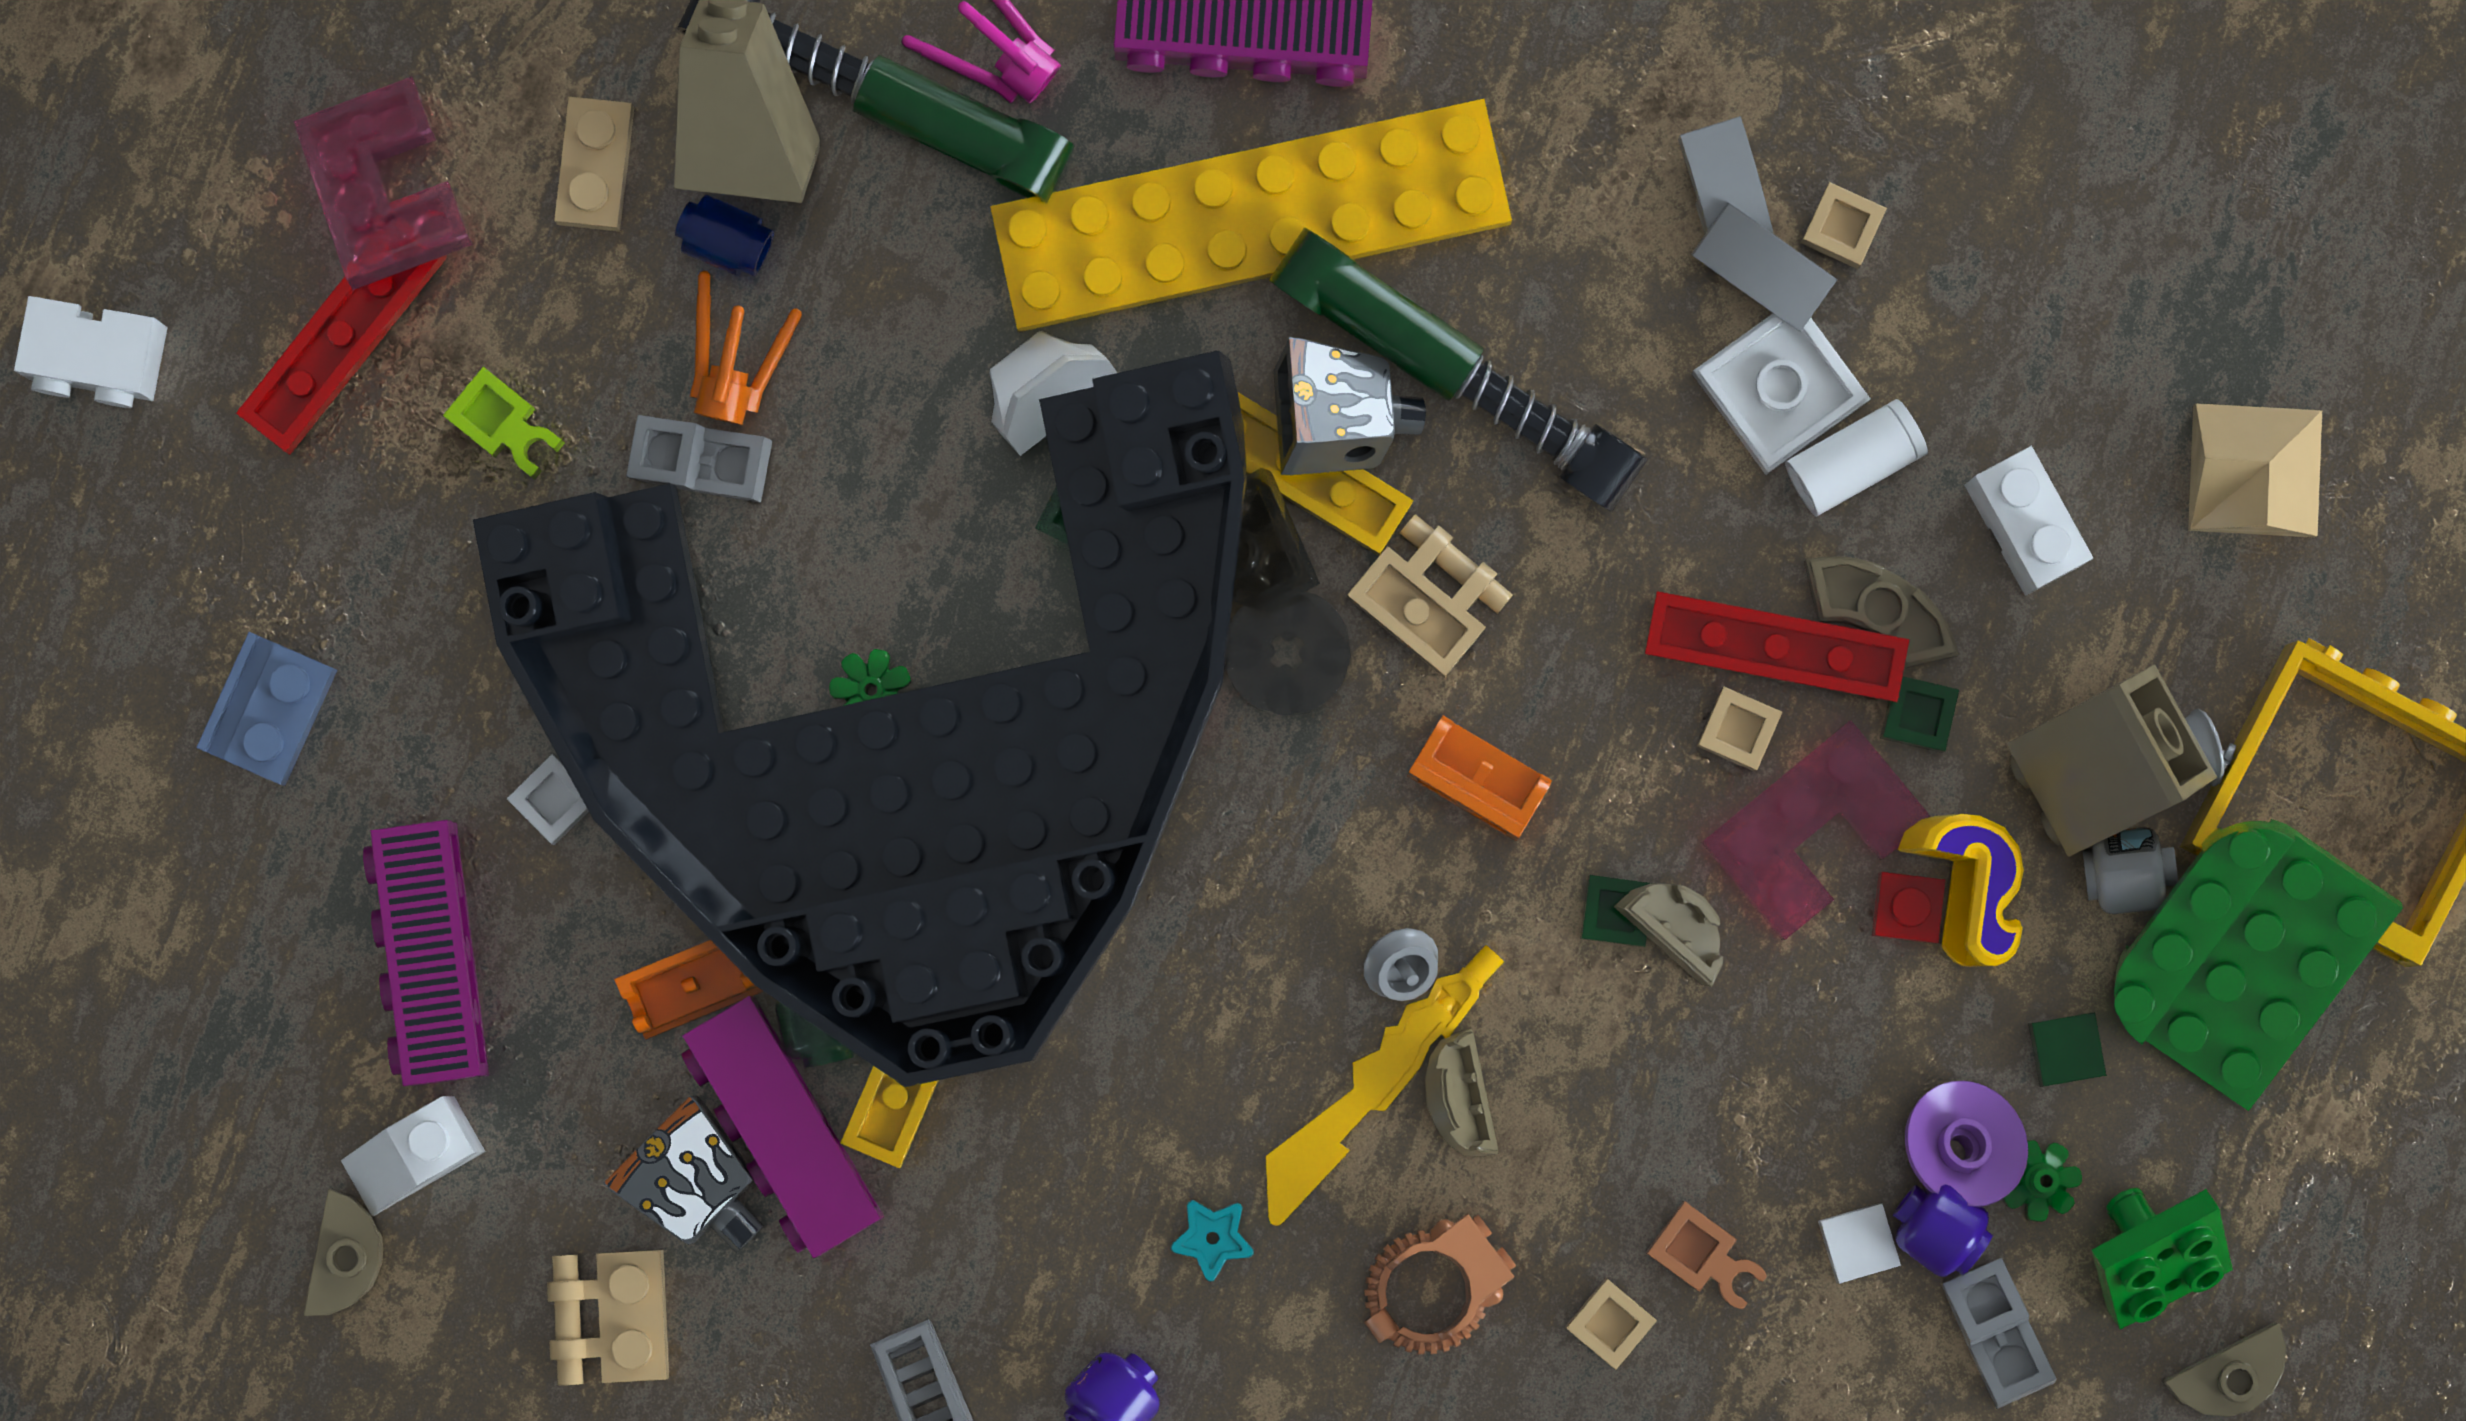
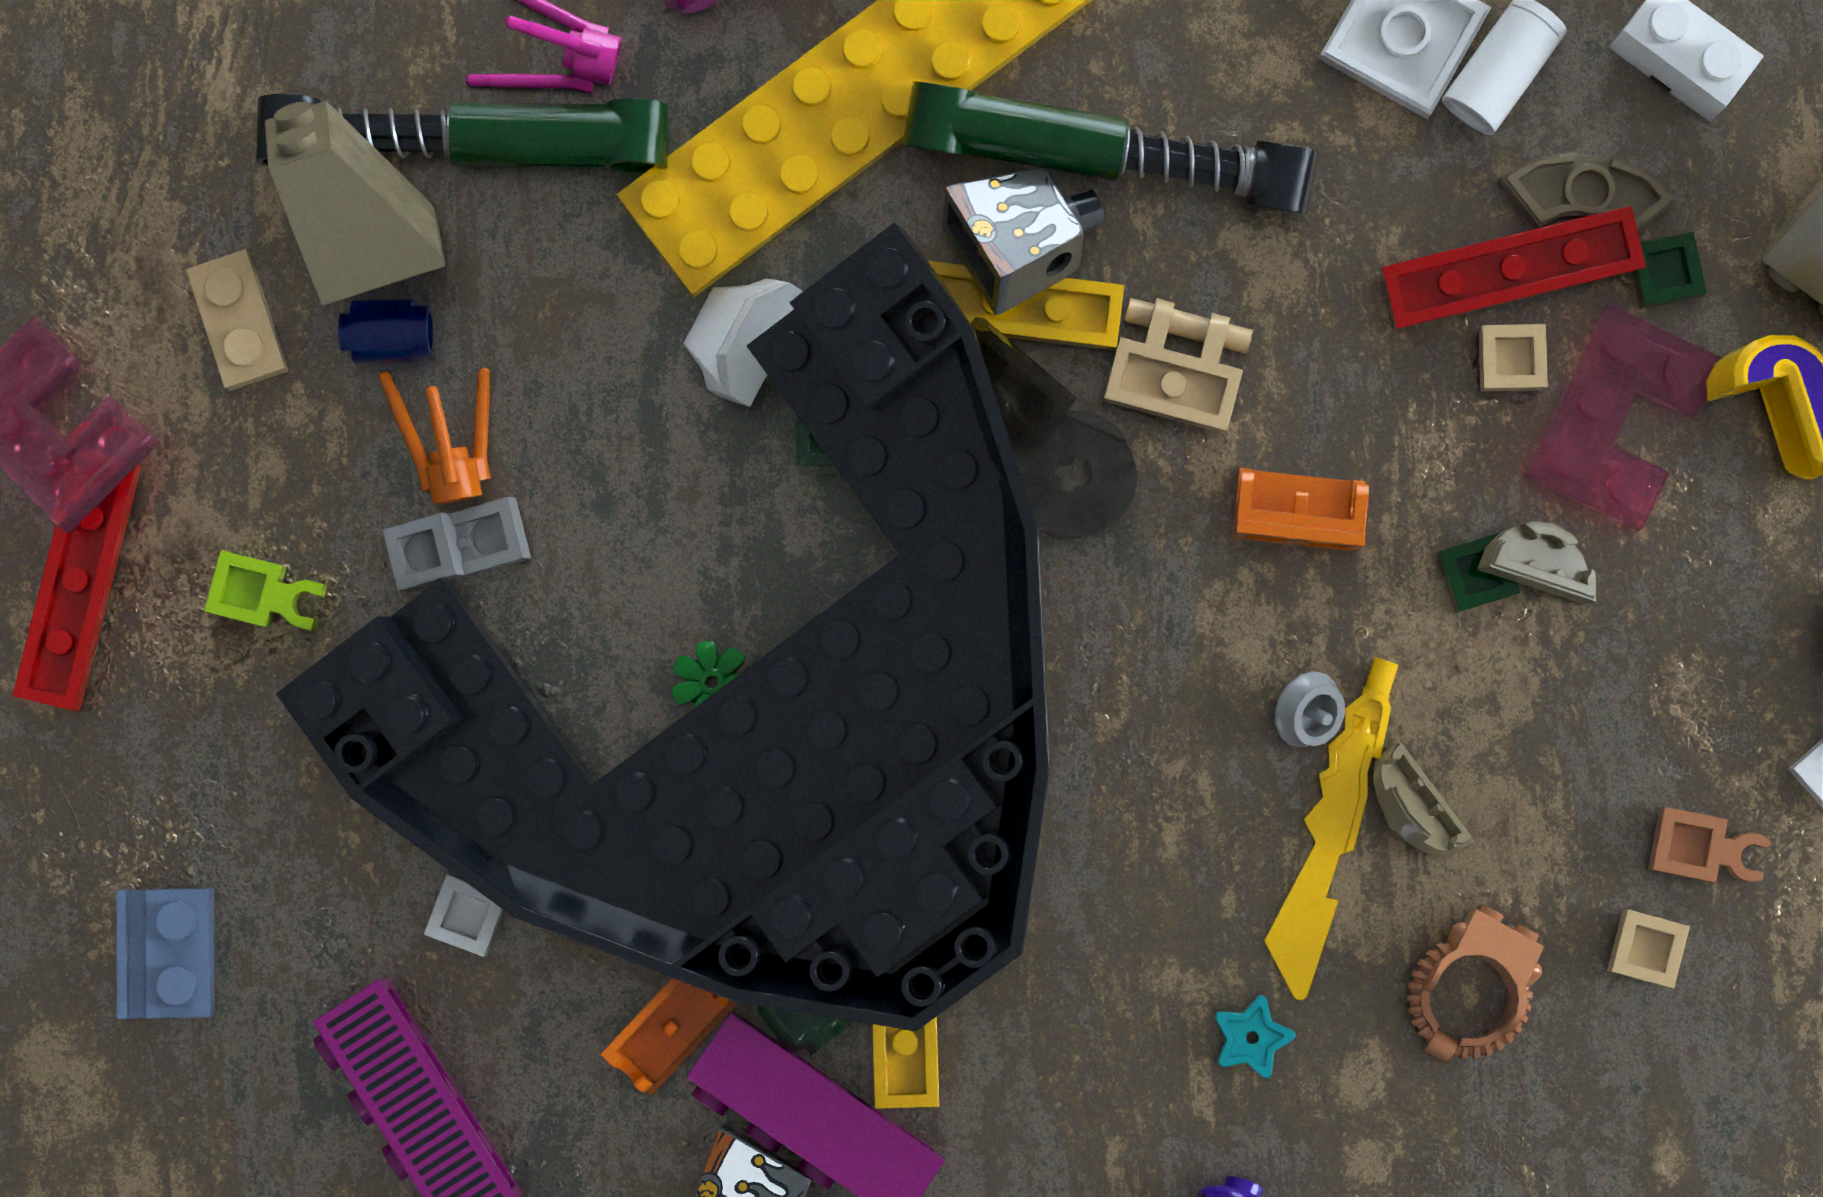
camera: 25 degrees left, 0 degrees up
red plate [1872,872,1946,944] -> none

